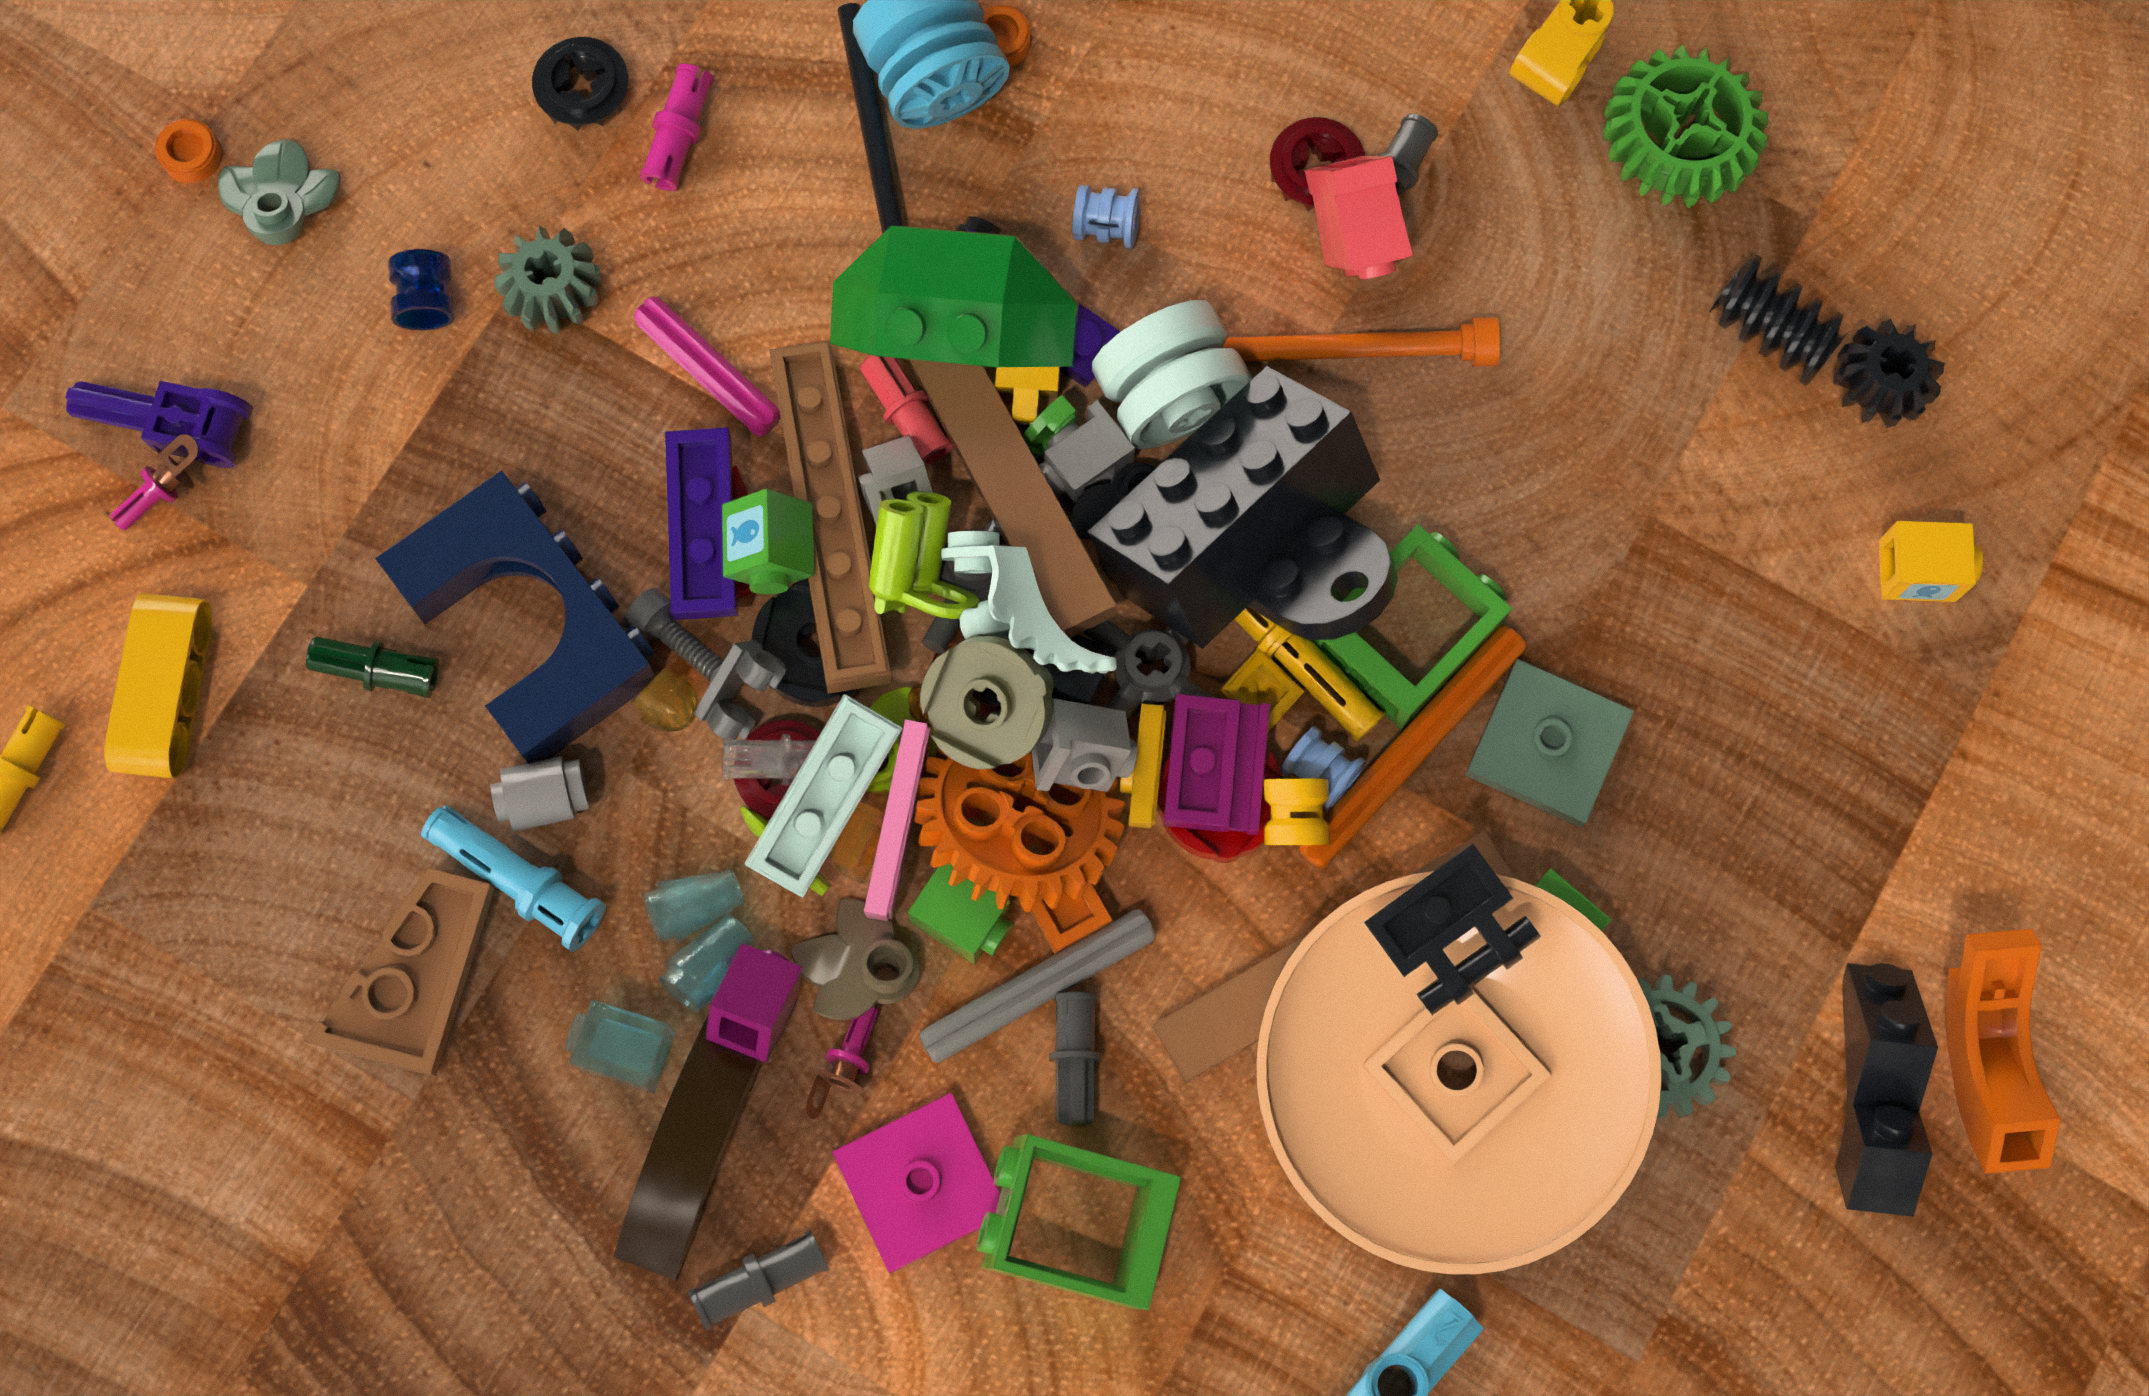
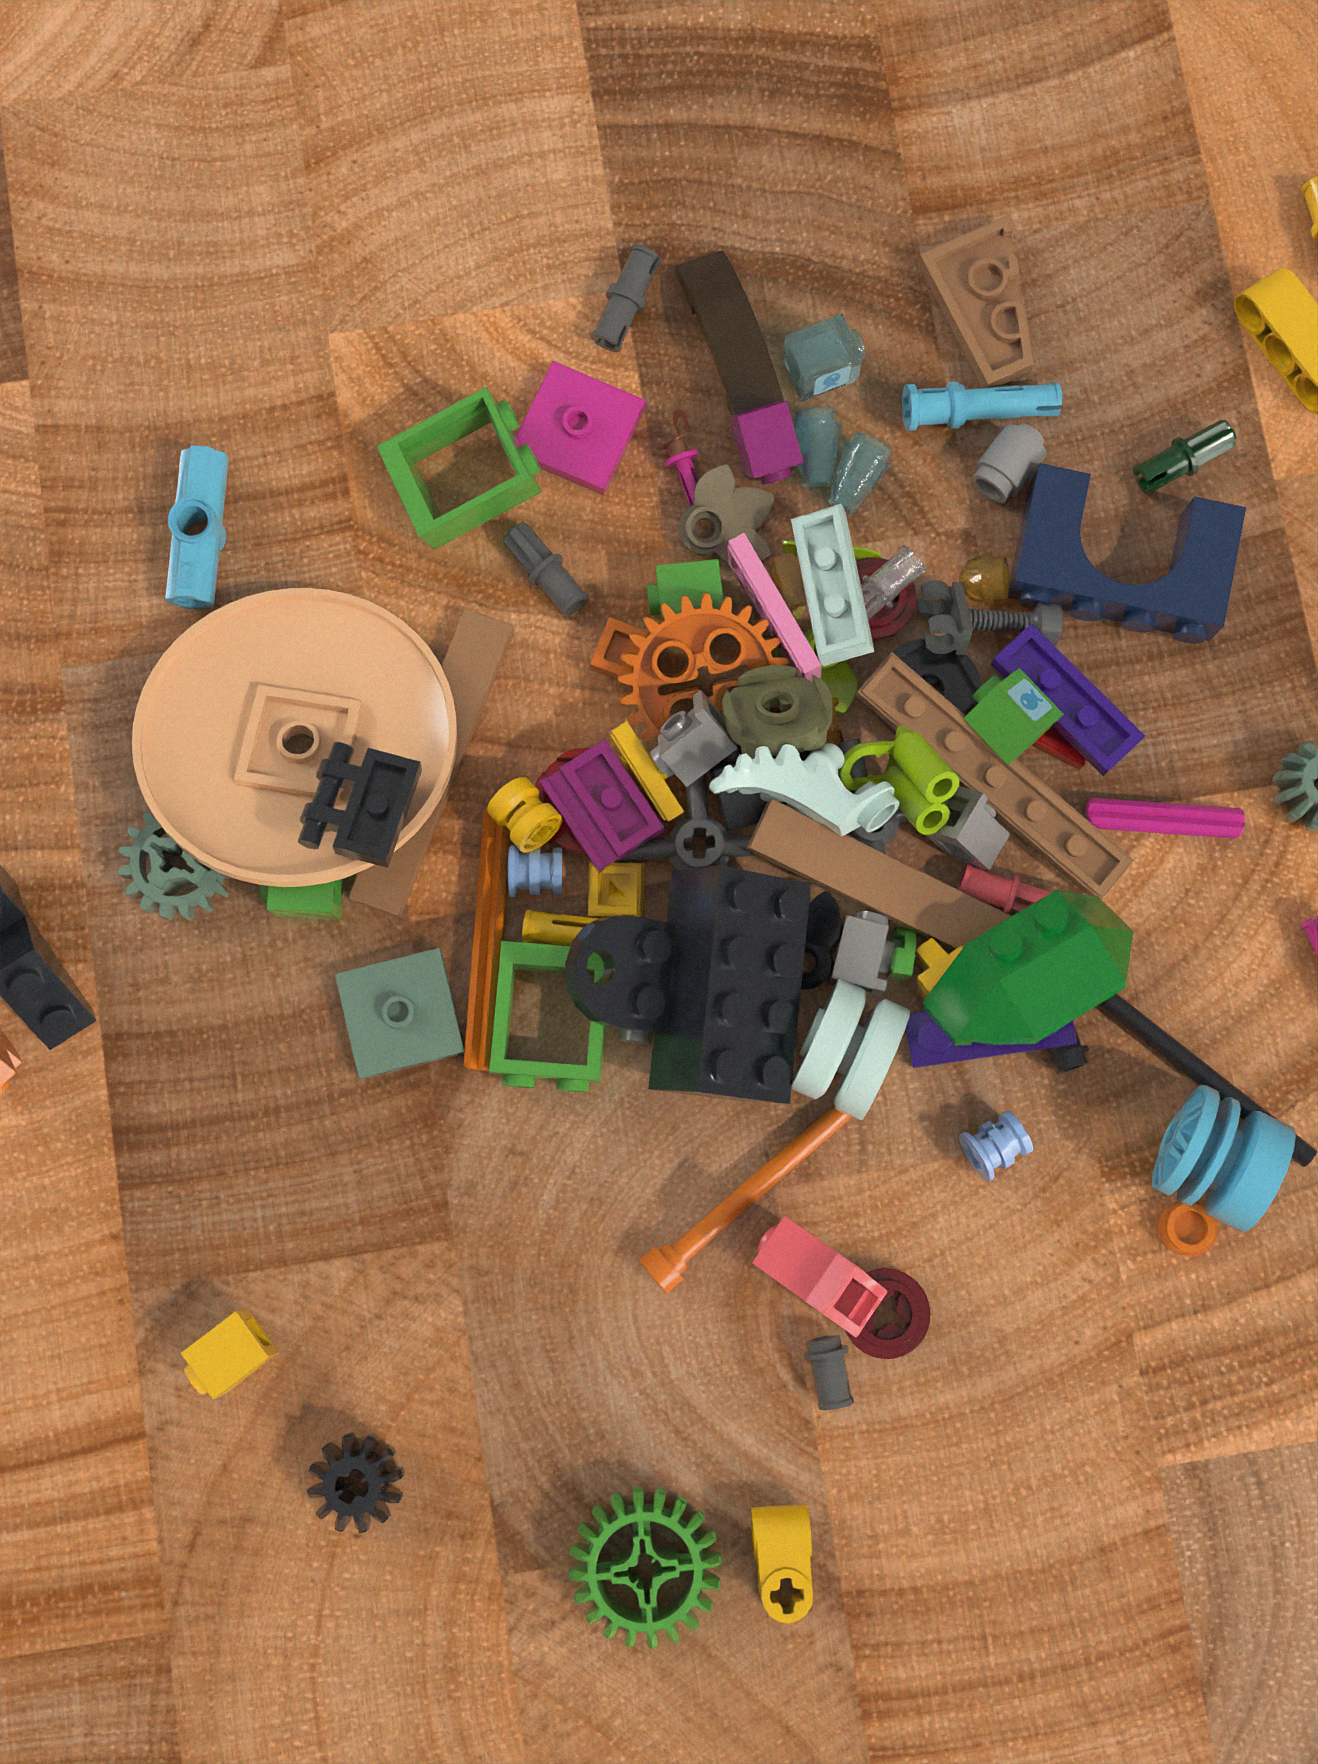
camera: 145 degrees right, 5 degrees up
light grey axle [919,909,1155,1063] -> none
black piece [1709,255,1848,386] -> none

